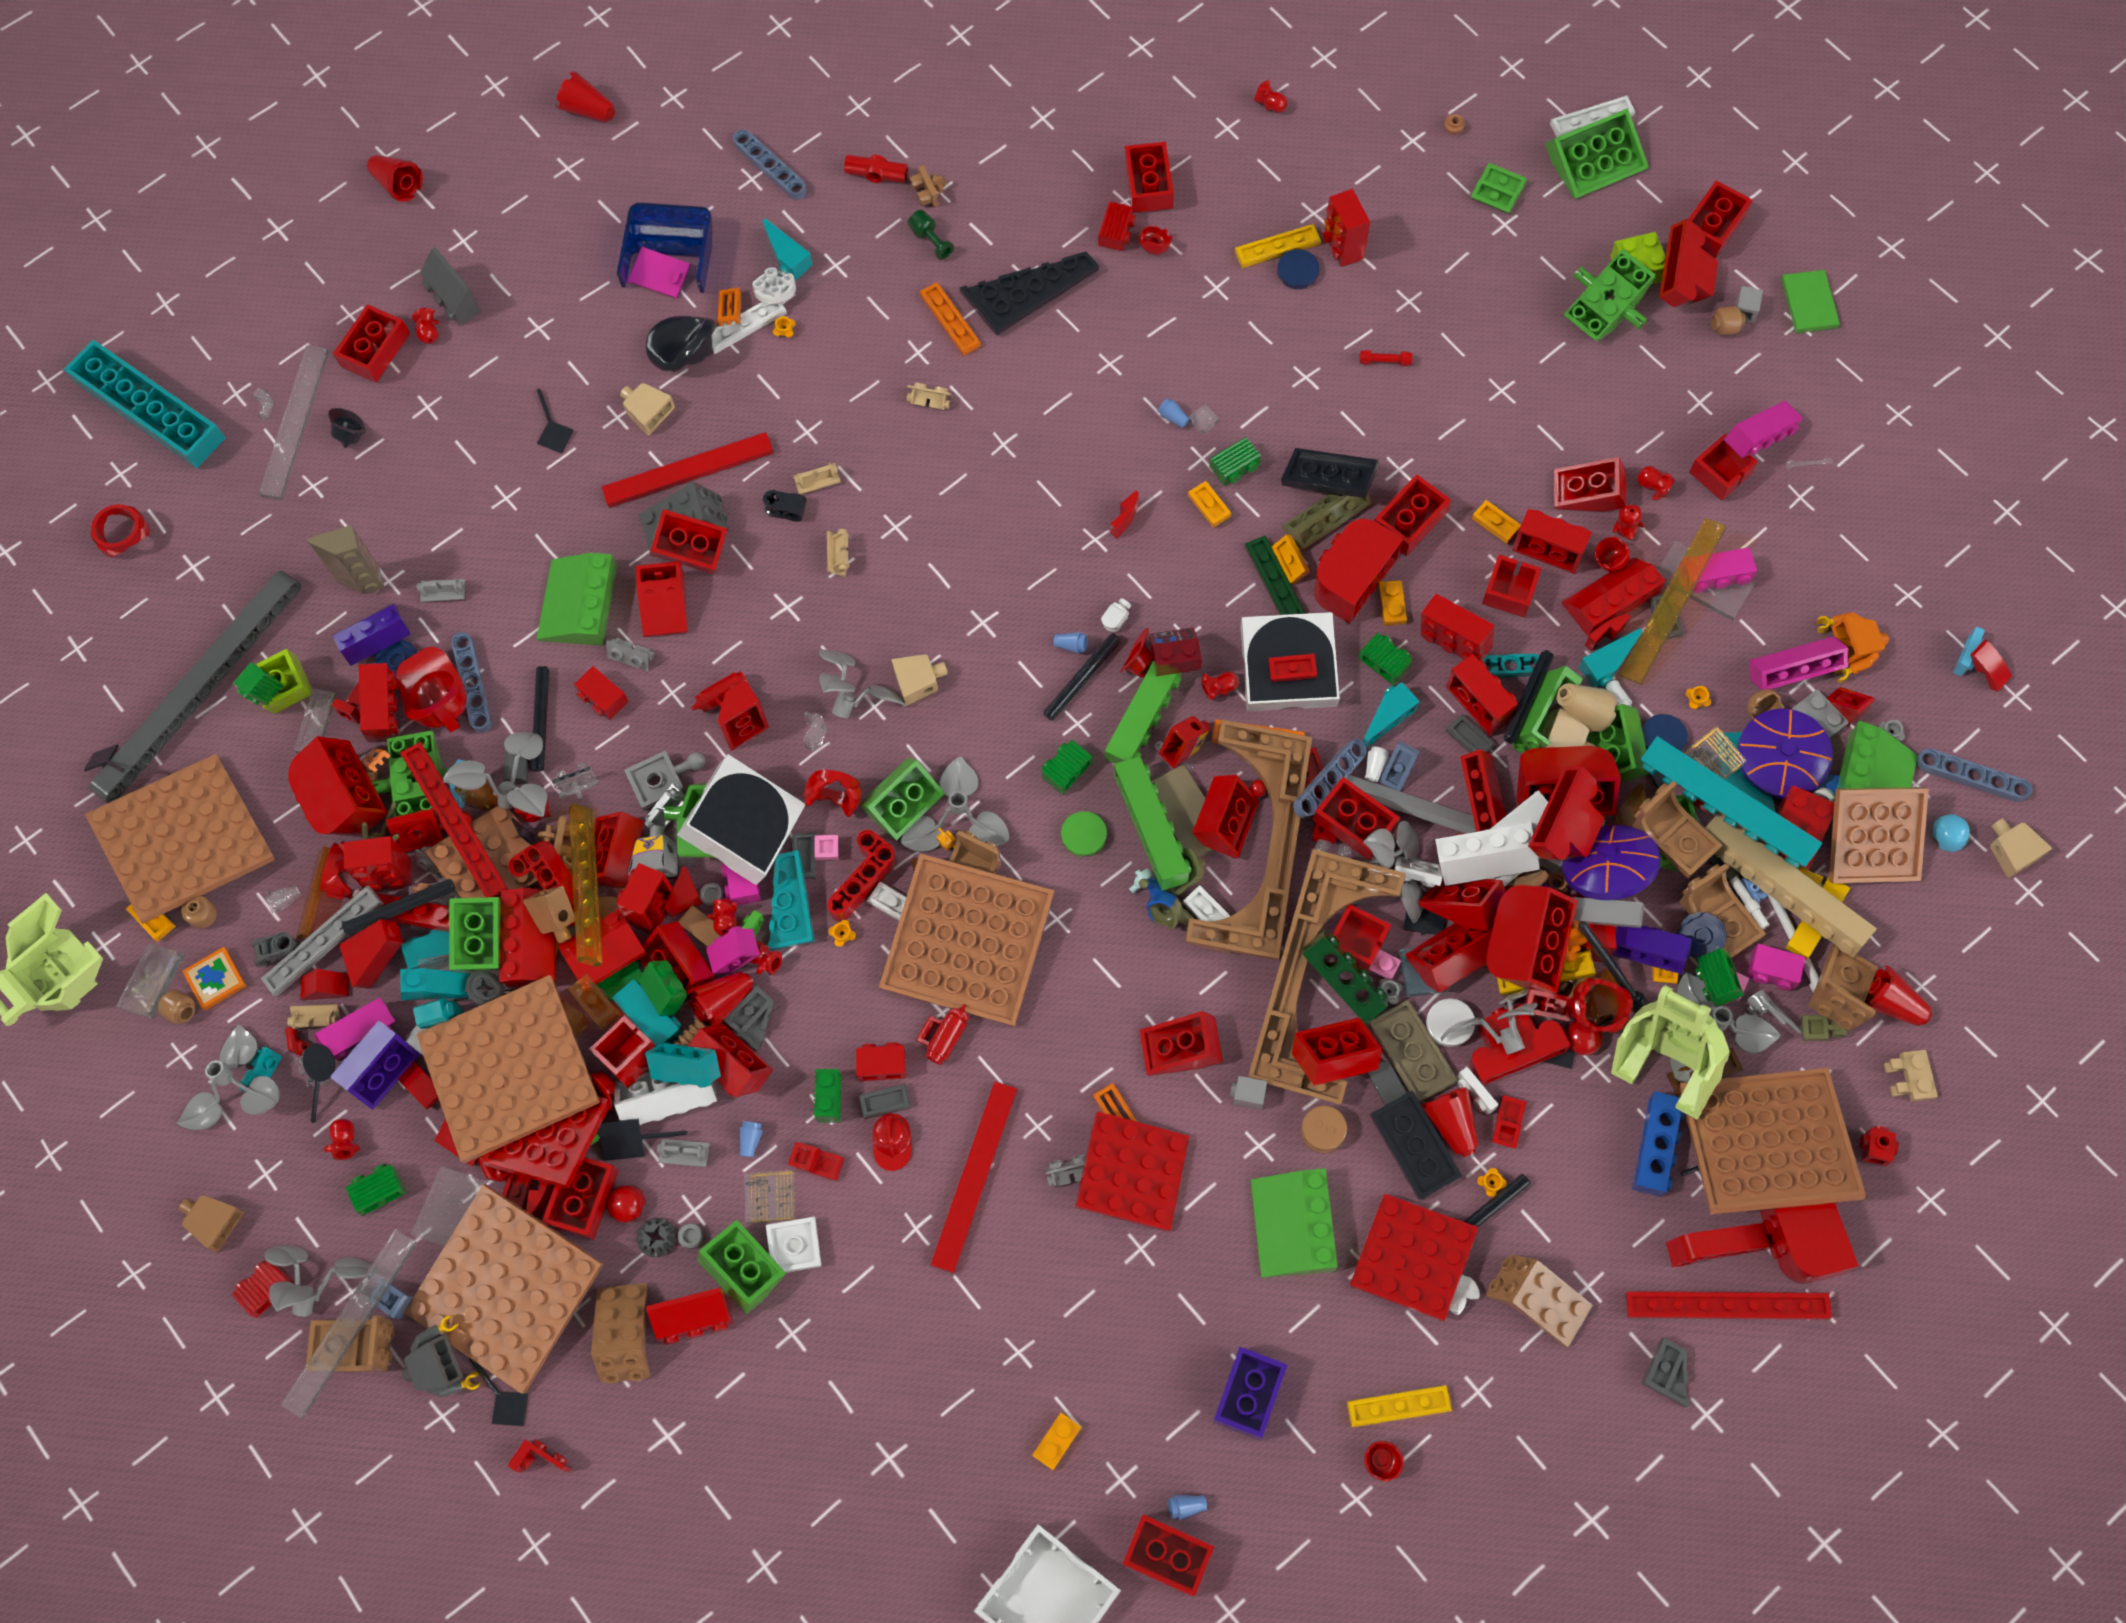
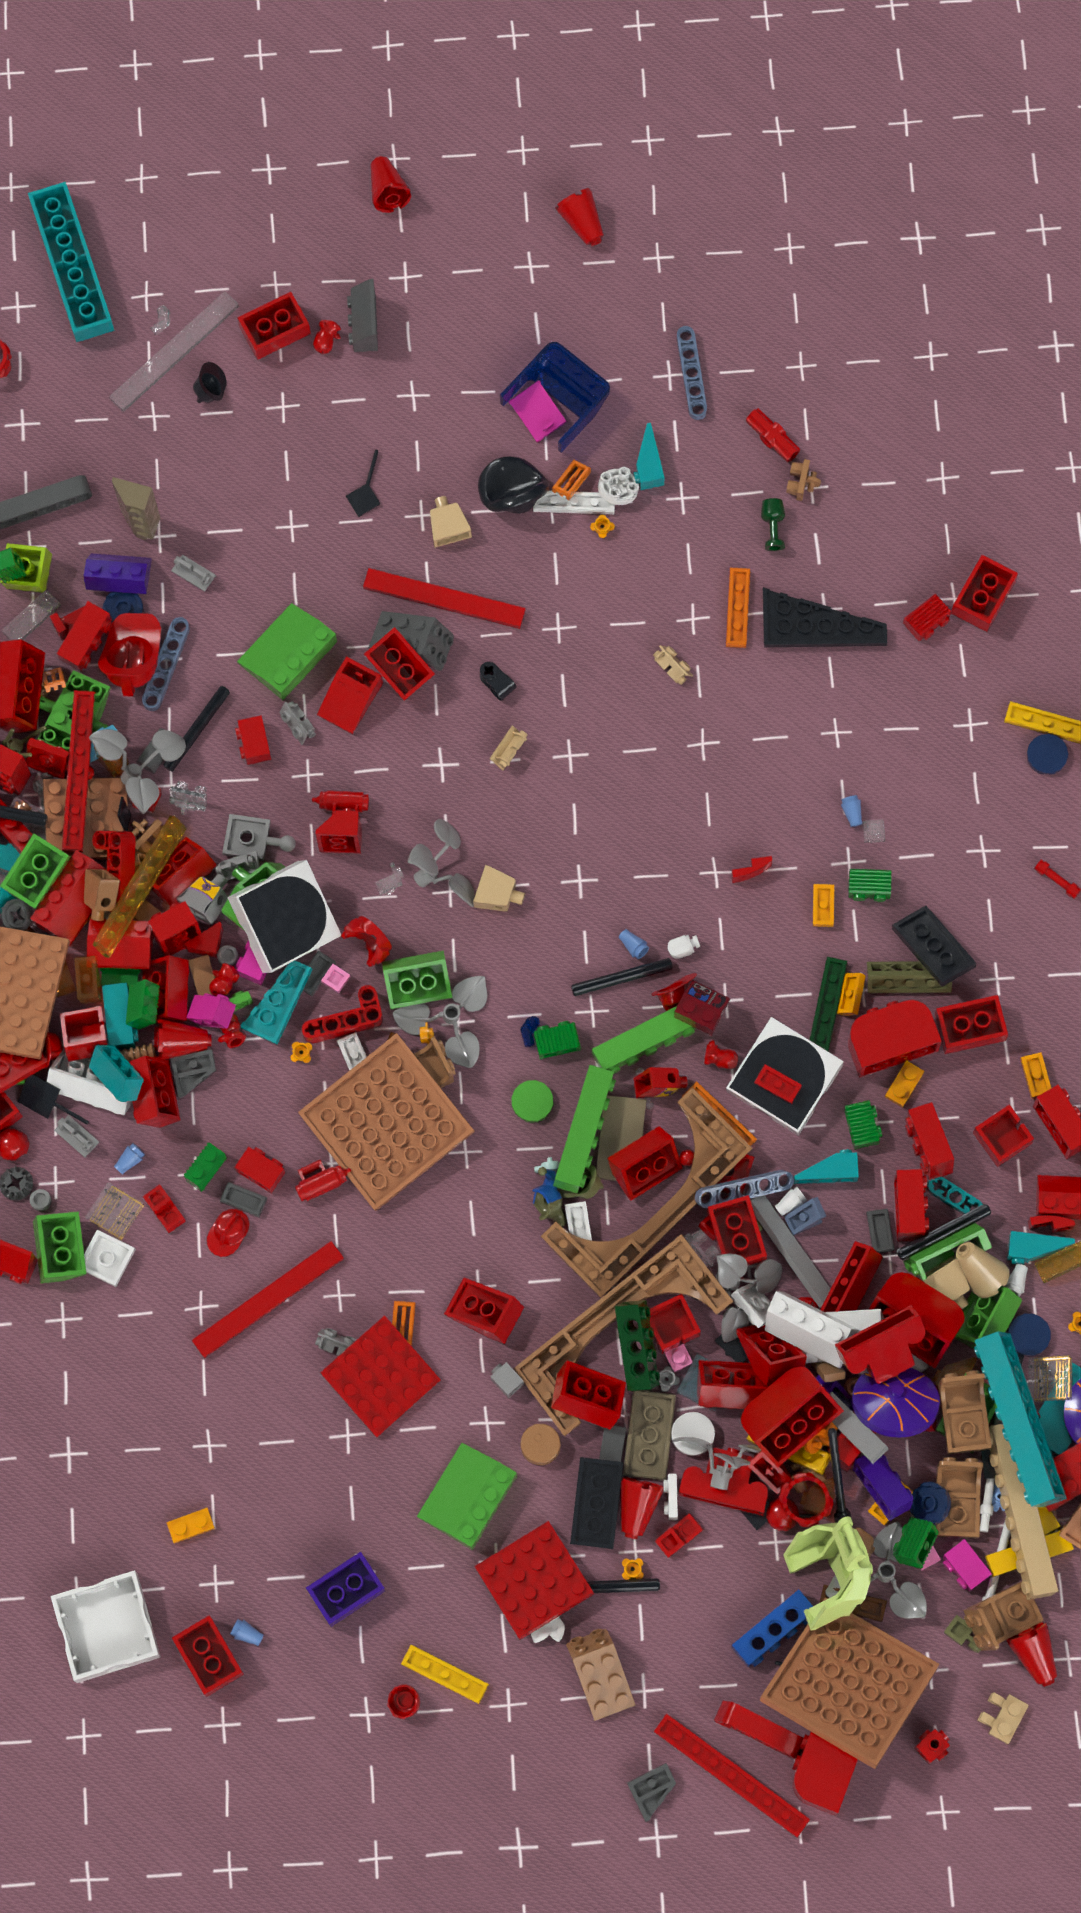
camera: 35 degrees right, 5 degrees up
tan hinge [793,463,841,494] -> none
red hair [1139,226,1173,255] -> none
light grey plant [1746,990,1802,1034] -> none
none -> clear blue arm [520,1016,540,1047]

